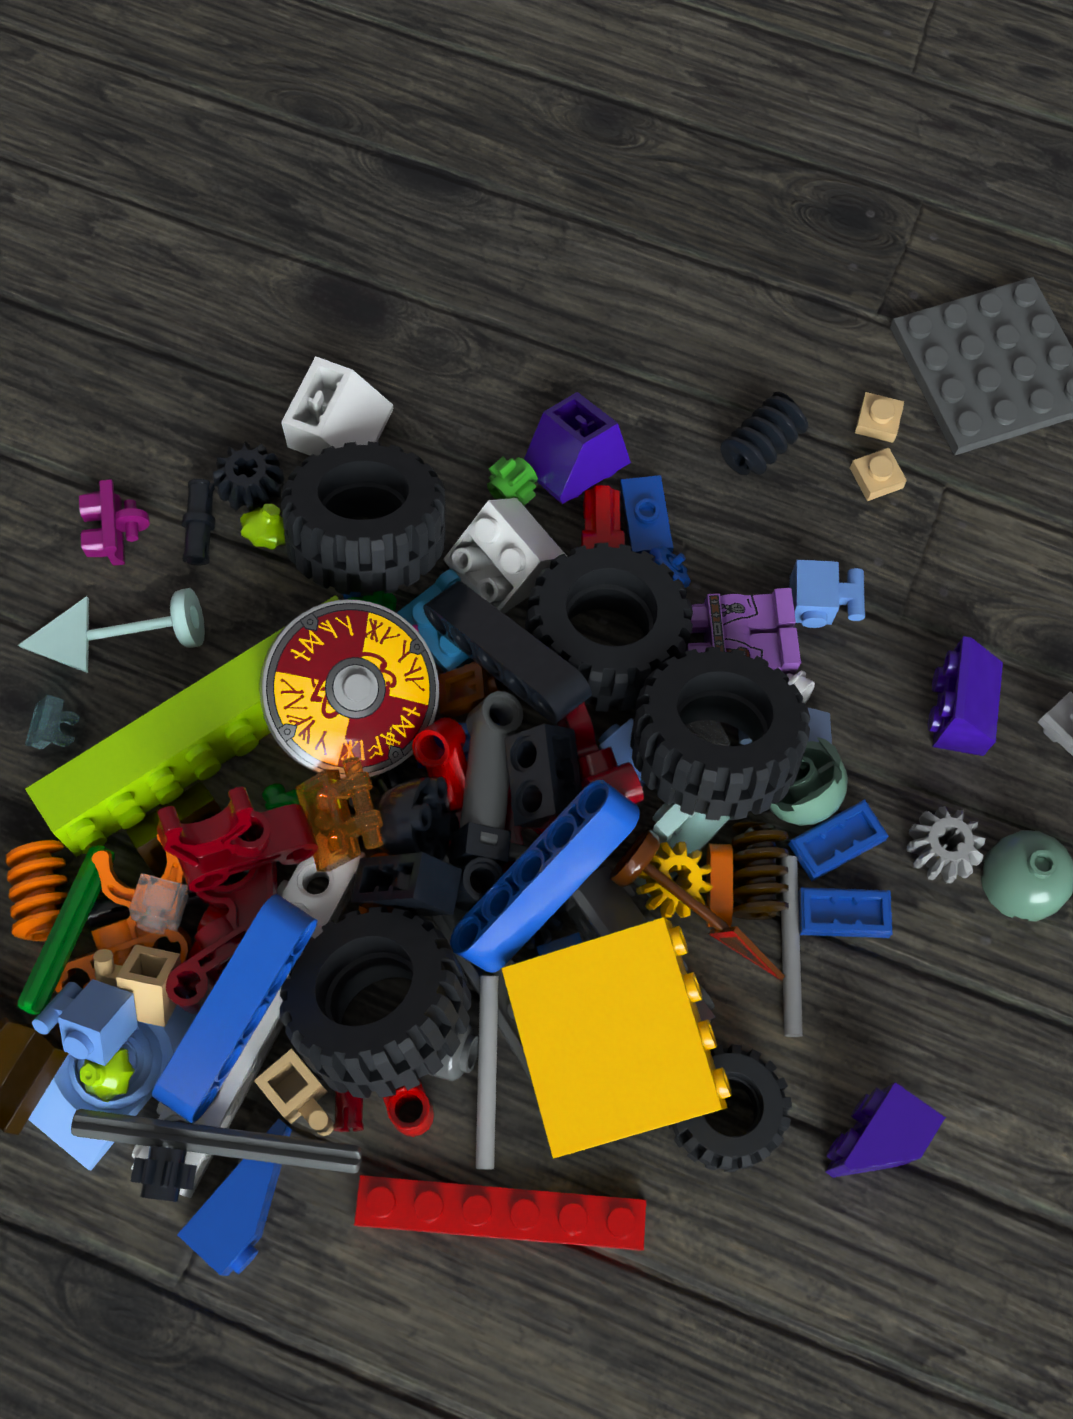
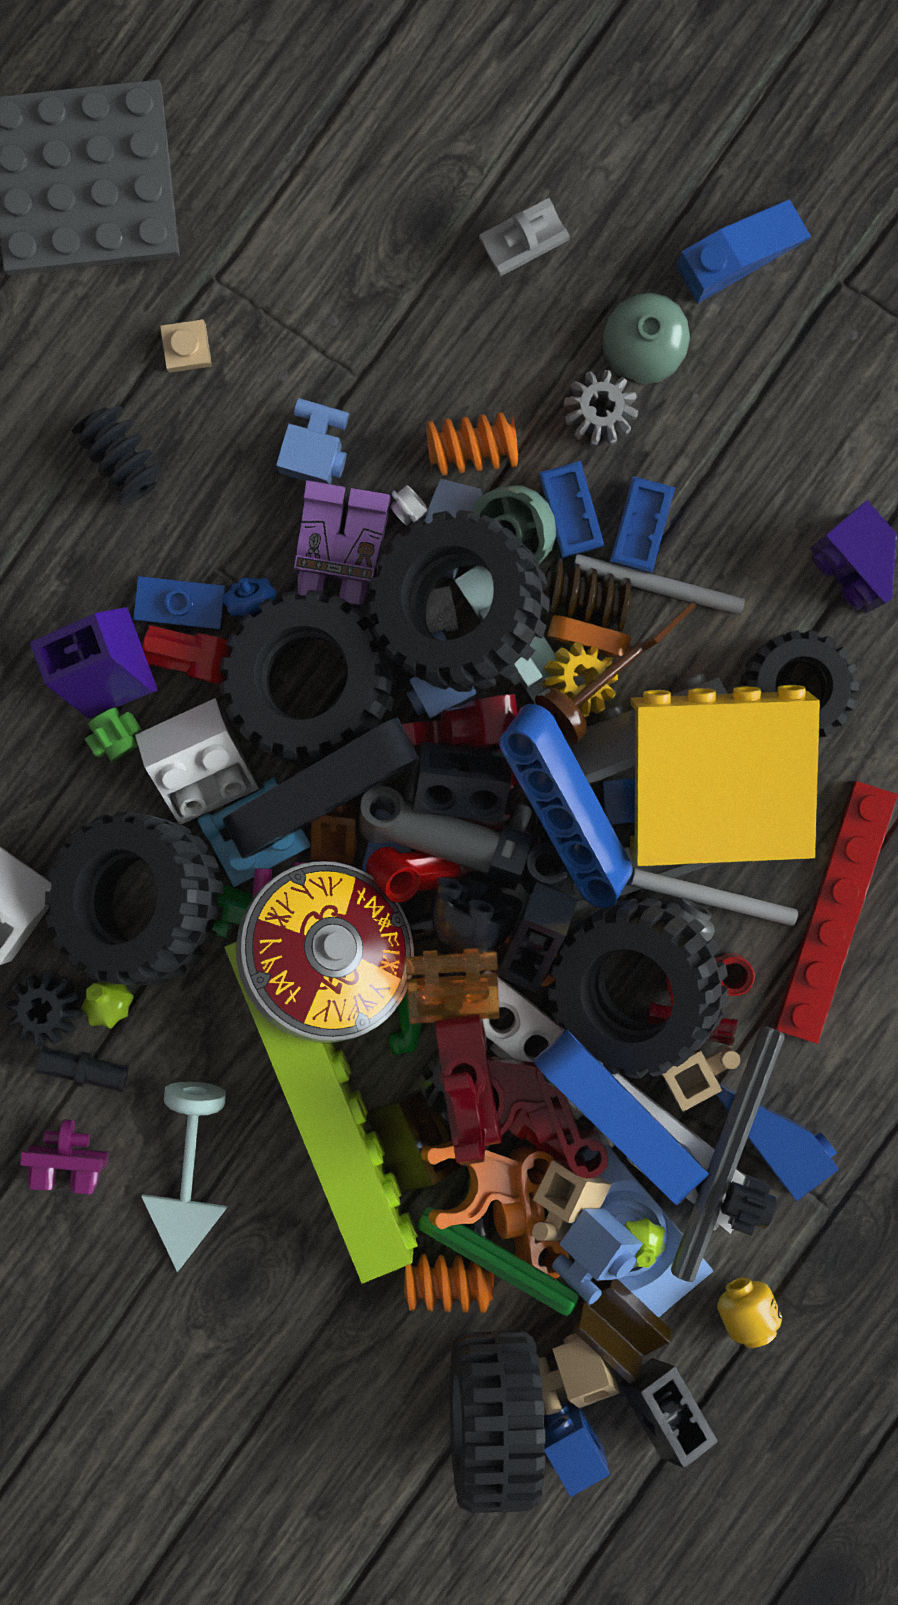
camera: 70 degrees left, 20 degrees up
clear light blue tile [25,695,80,750] -> none
clear plate [129,873,188,934] -> none
tan plate [855,392,905,443] -> none
dark purple slope [928,636,1003,756] -> none
none -> orange piece [426,412,518,476]
none -> yellow head [717,1277,782,1348]

